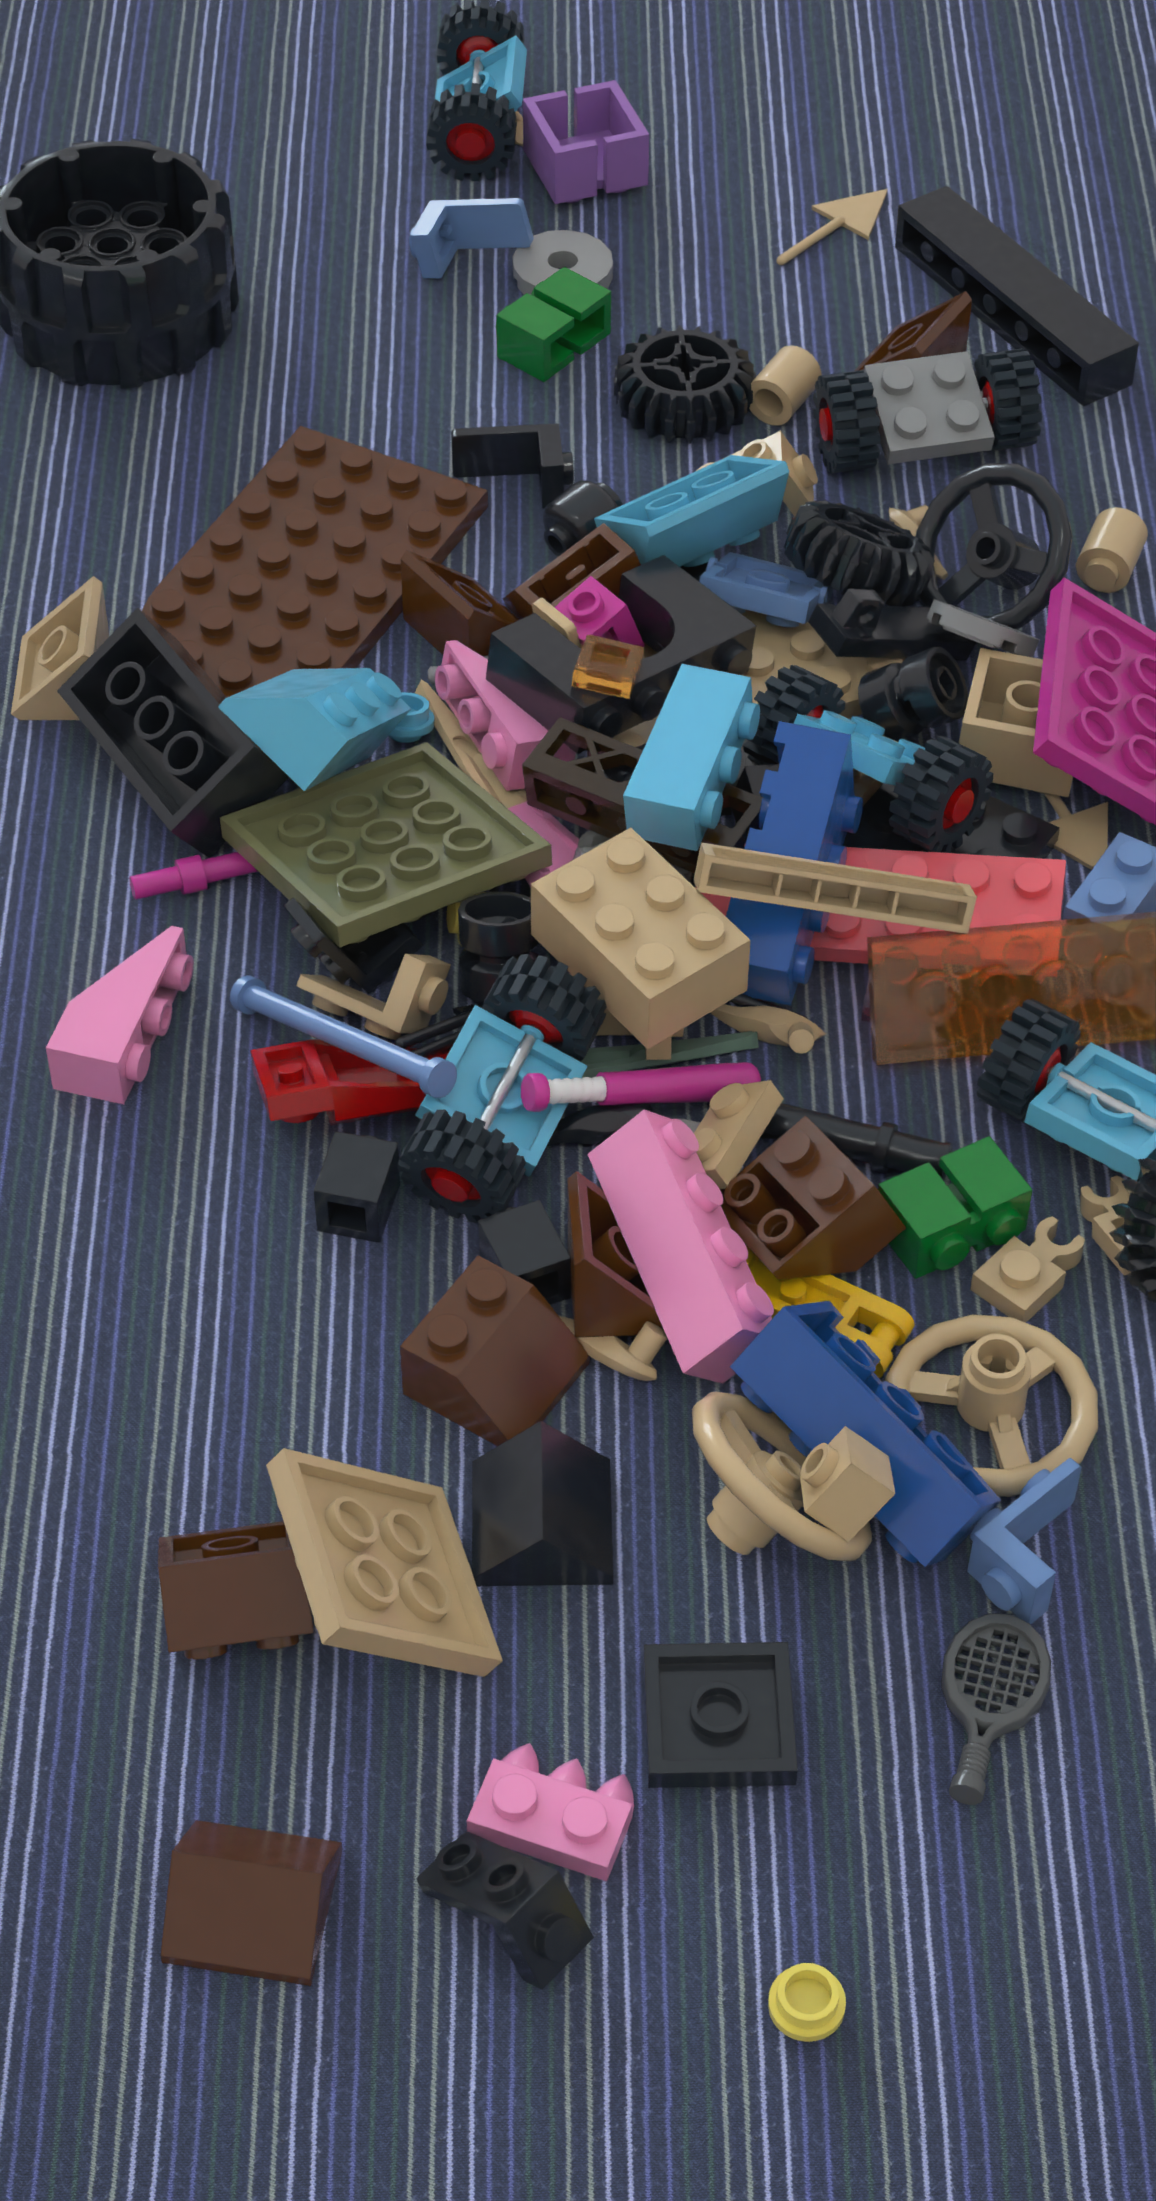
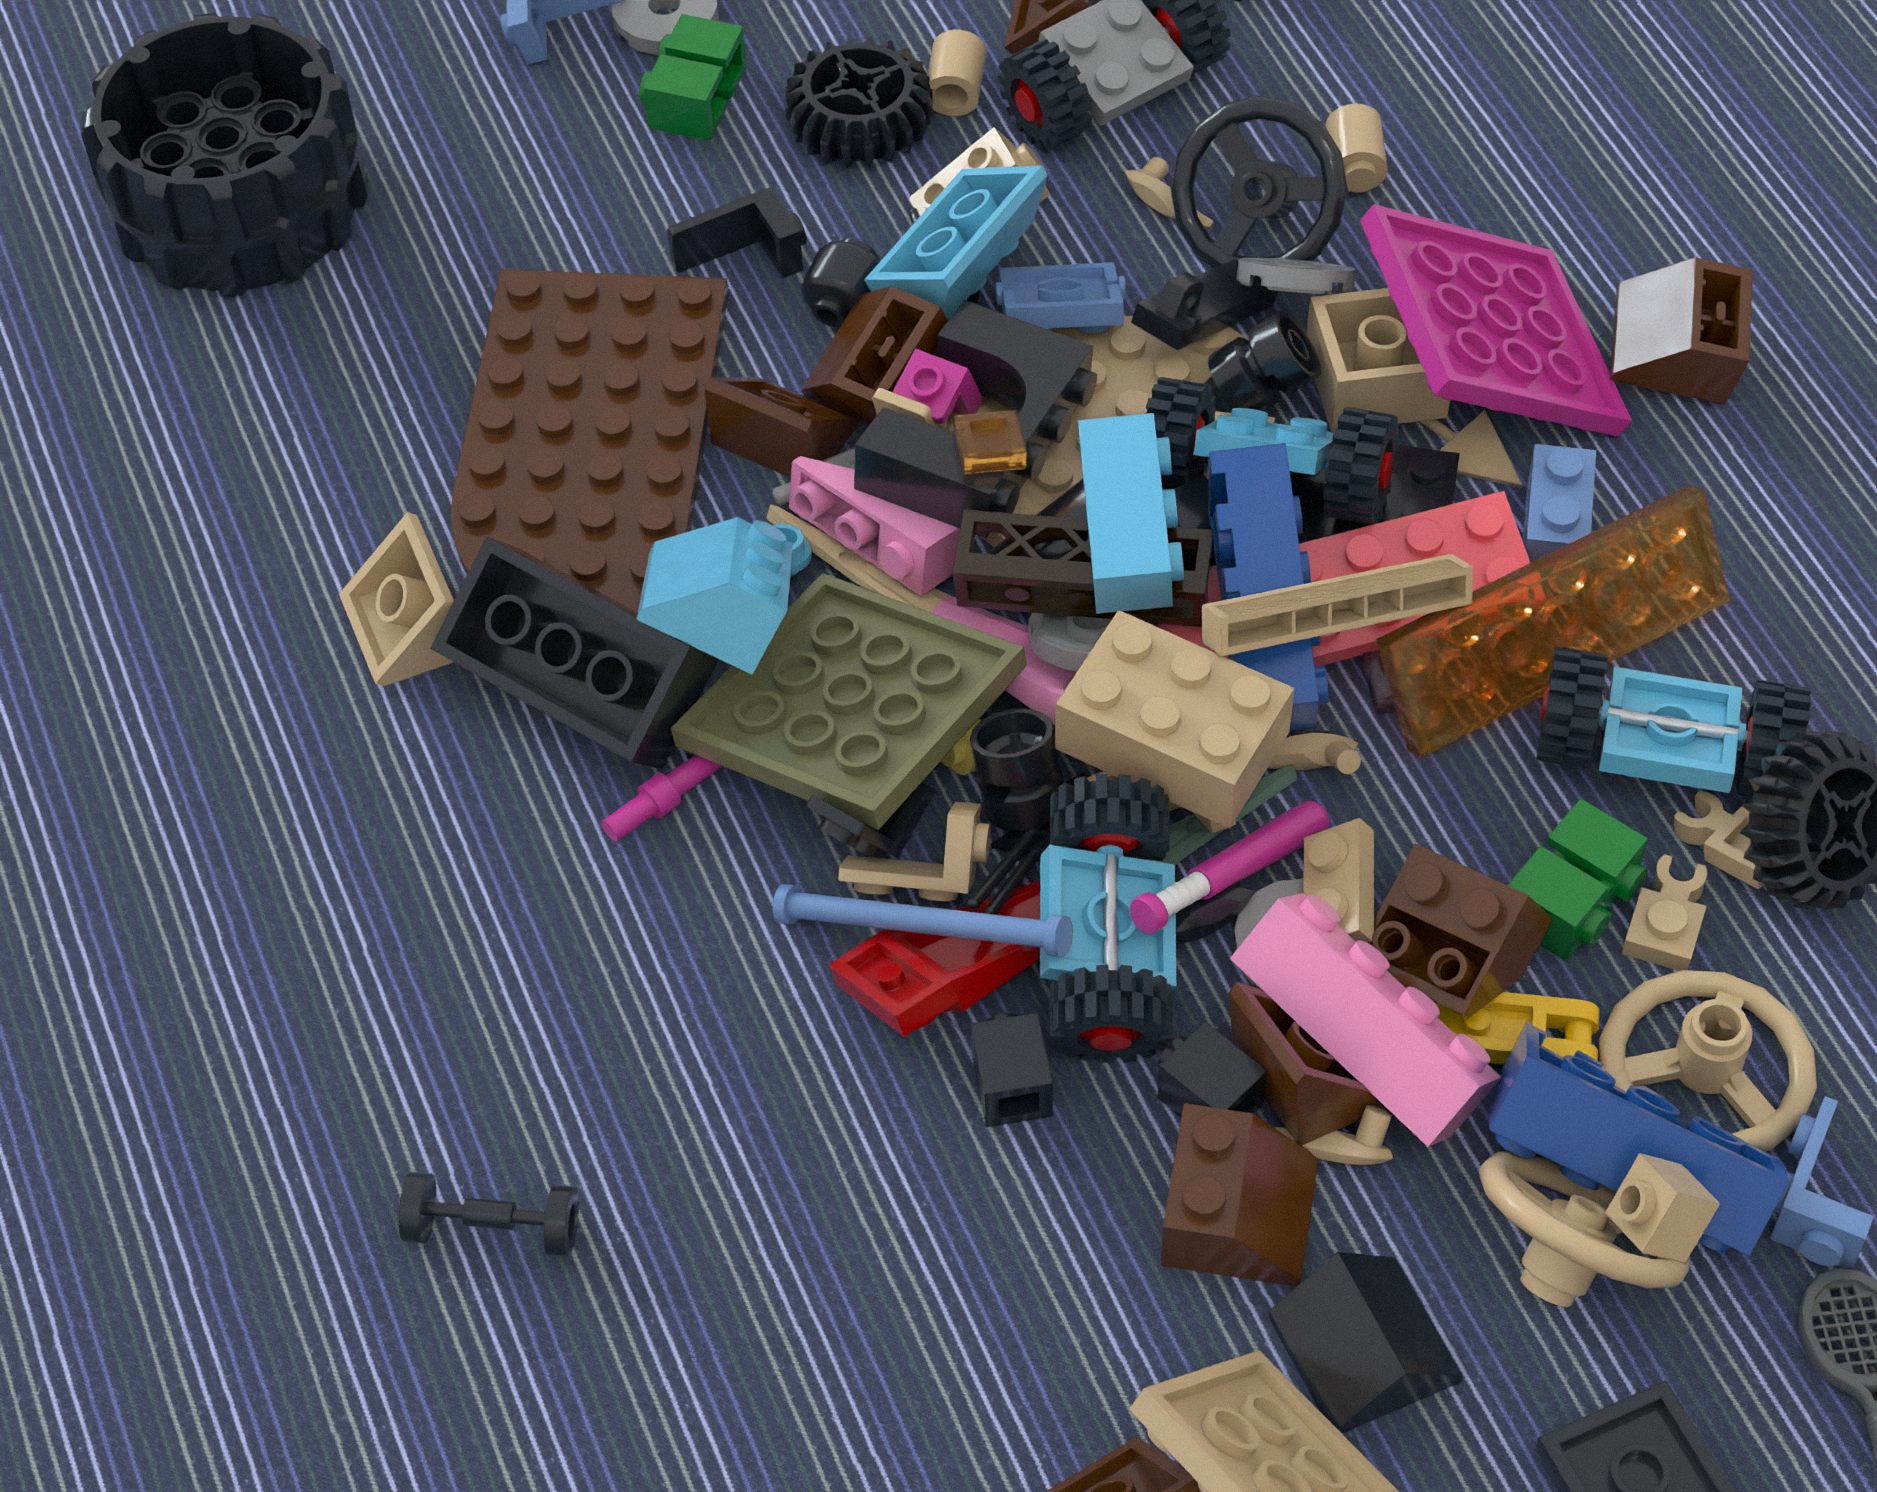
camera: 20 degrees left, 5 degrees up
bright pink slope [46,926,194,1105] -> none
black pin [760,1103,953,1181] -> none
black gear [784,500,935,607] -> none

